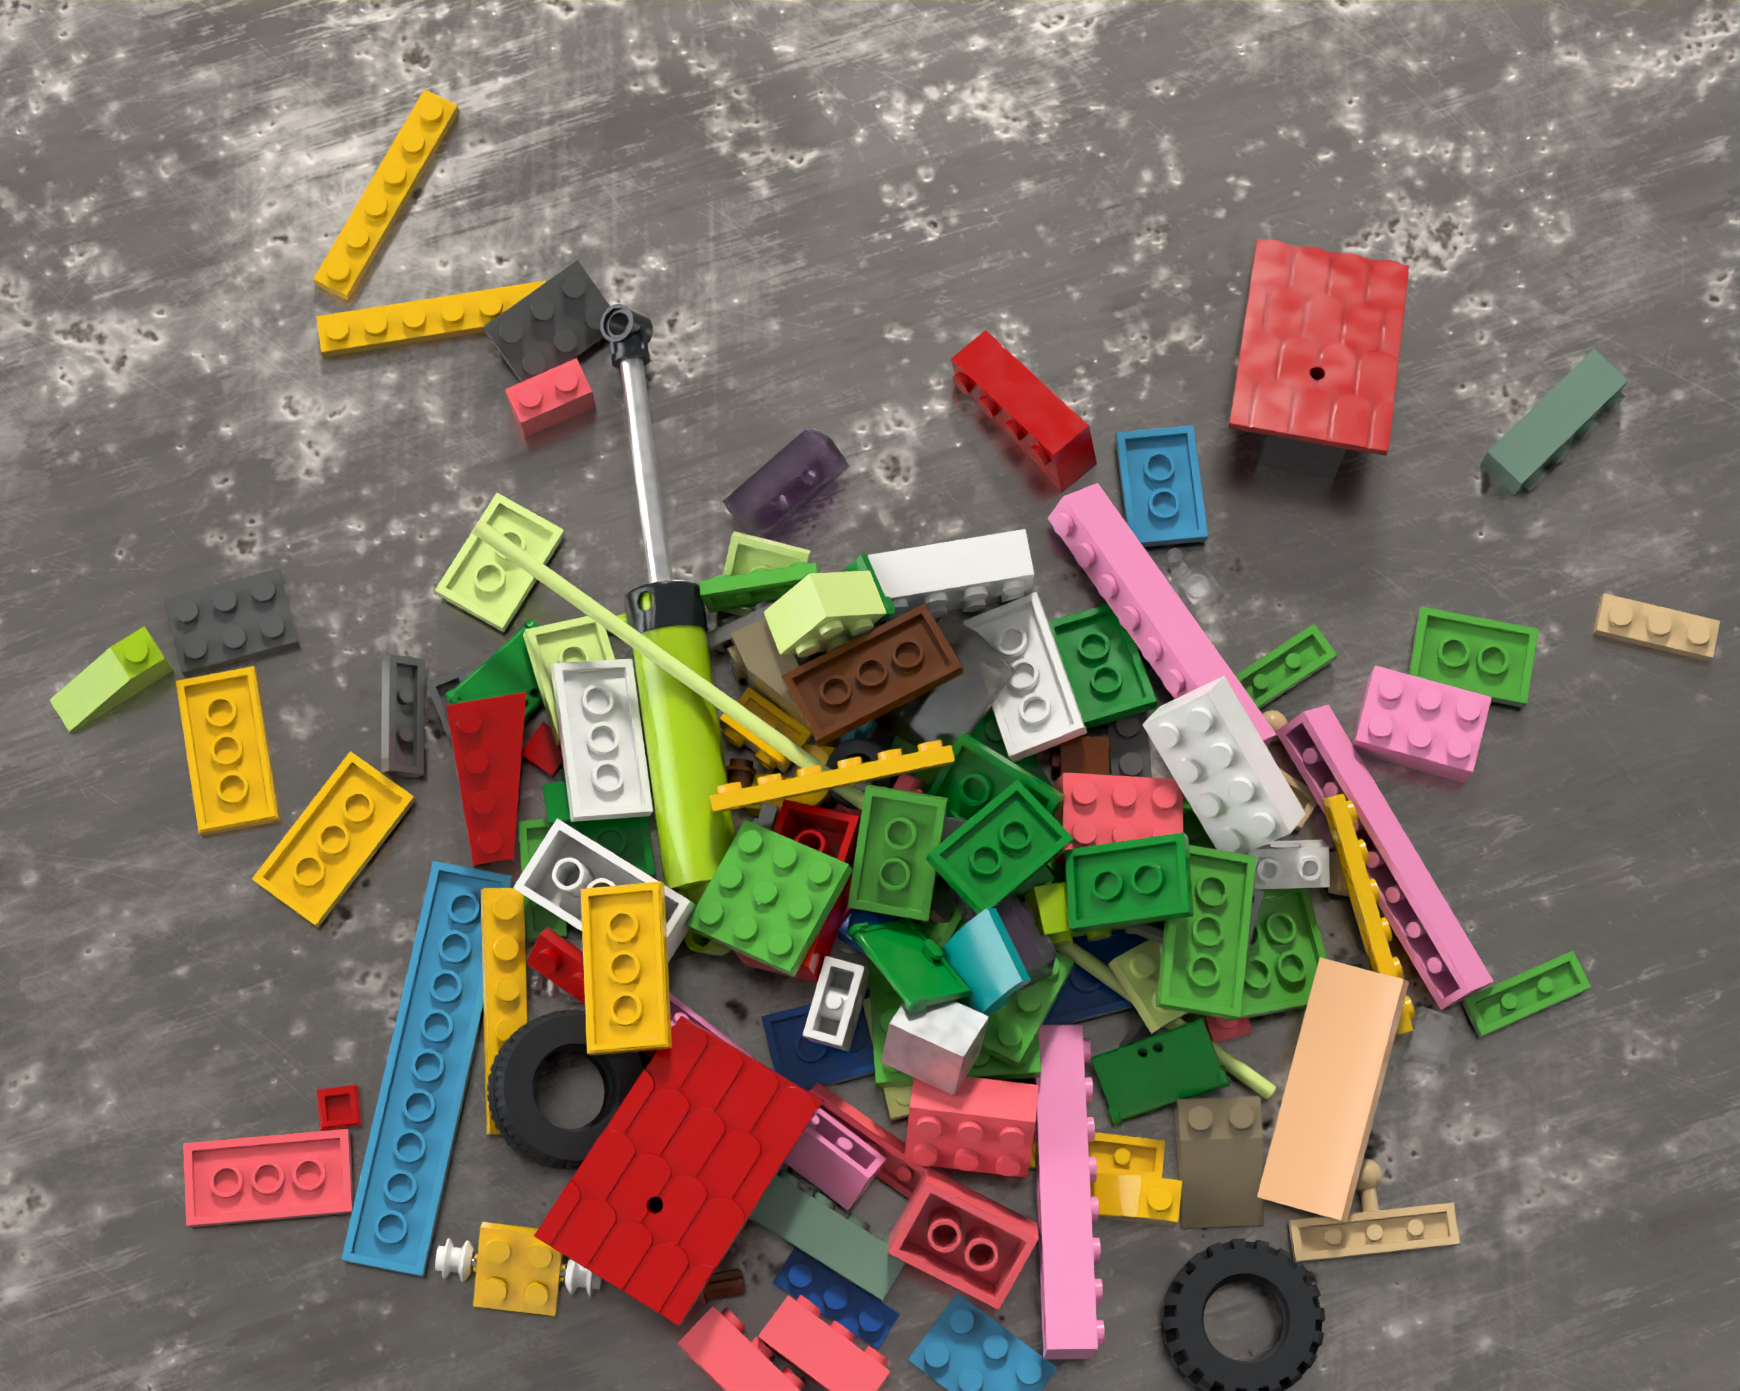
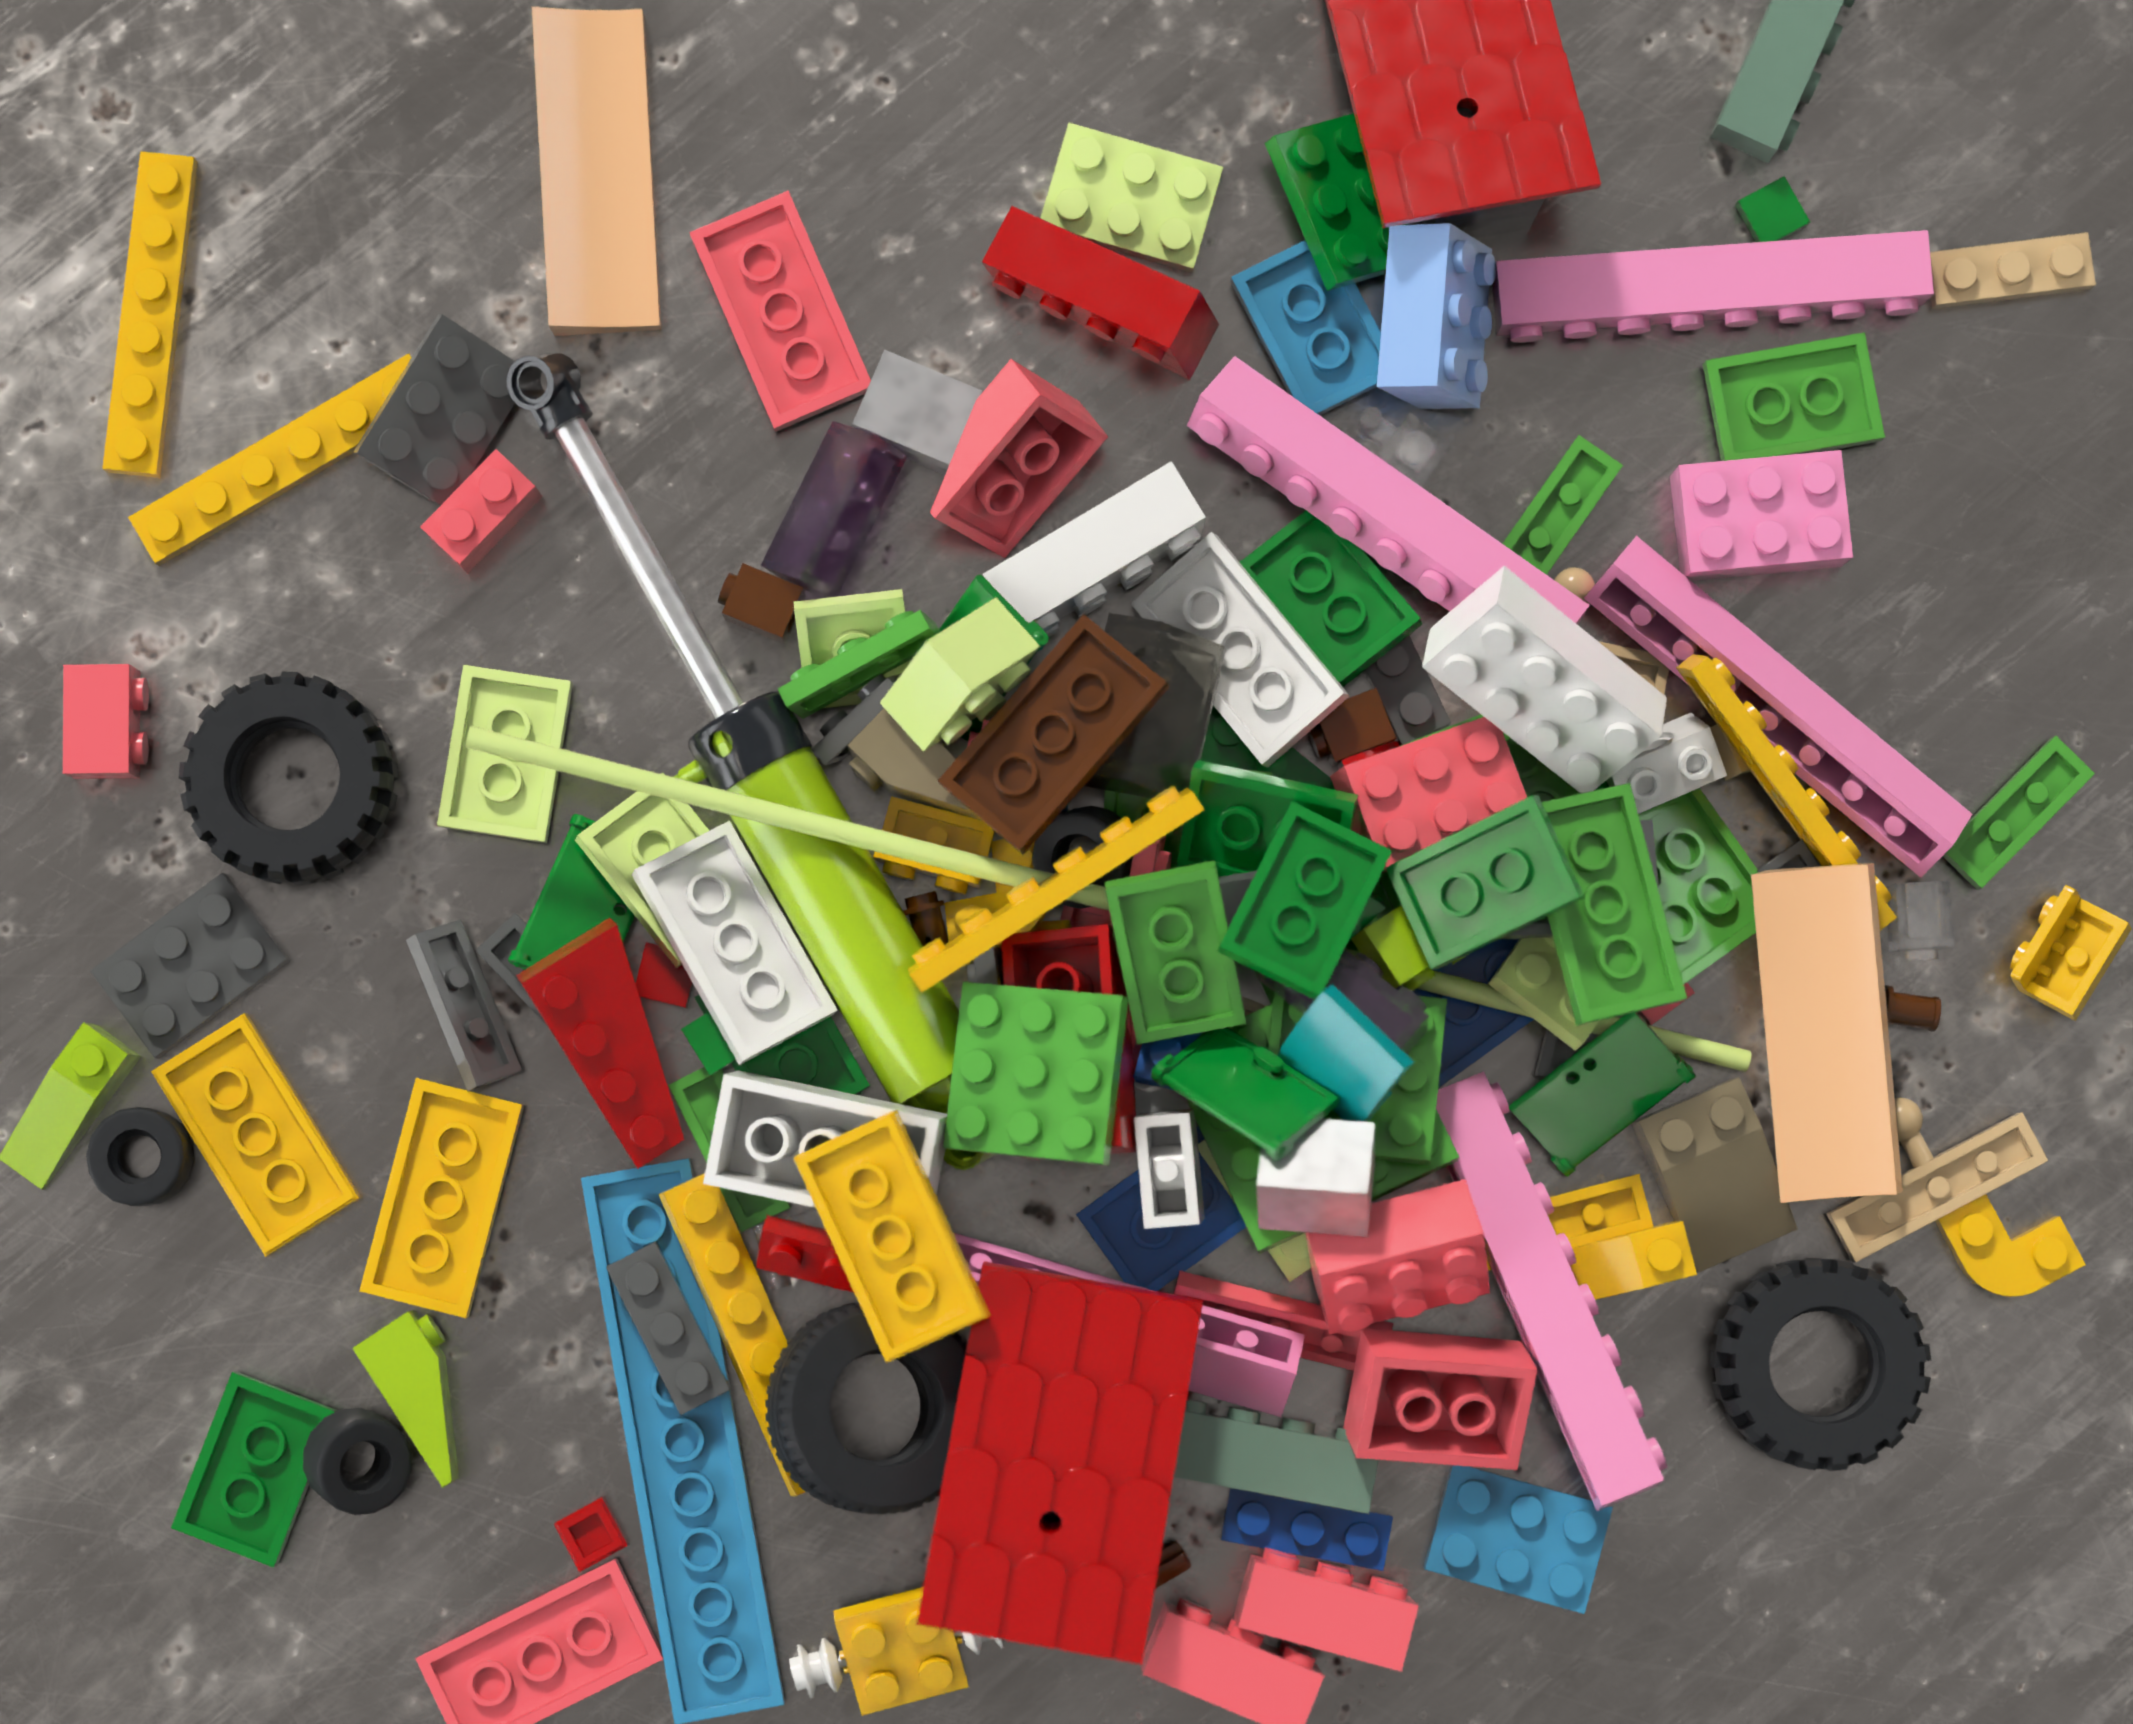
camera: 25 degrees left, 10 degrees up
none -> coral brick [63,664,149,779]
none -> black tyre [86,1107,194,1206]
none -> green plate [171,1371,338,1568]
none -> black tyre [179,671,399,885]
none -> black tyre [303,1408,412,1515]
none -> lime slope [352,1310,459,1488]
none -> light nougat arch [532,6,662,336]
none -> dark grey plate [606,1242,731,1415]
none -> coral plate [689,191,871,432]
none -> reddish brown brick [718,563,806,644]
none -> flat silver piece [852,350,983,475]
none -> coral slope [930,359,1109,558]
none -> yellowish green plate [1040,123,1223,273]
none -> green plate [1265,113,1409,291]
none -> light blue brick [1377,223,1496,409]
none -> bright pink brick [1492,230,1934,342]
none -> green tile [1735,176,1810,242]
none -> reddish brown pin [1885,985,1941,1032]
none -> yellow plate [1935,1194,2086,1297]
none -> yellow bracket [2010,885,2132,1021]

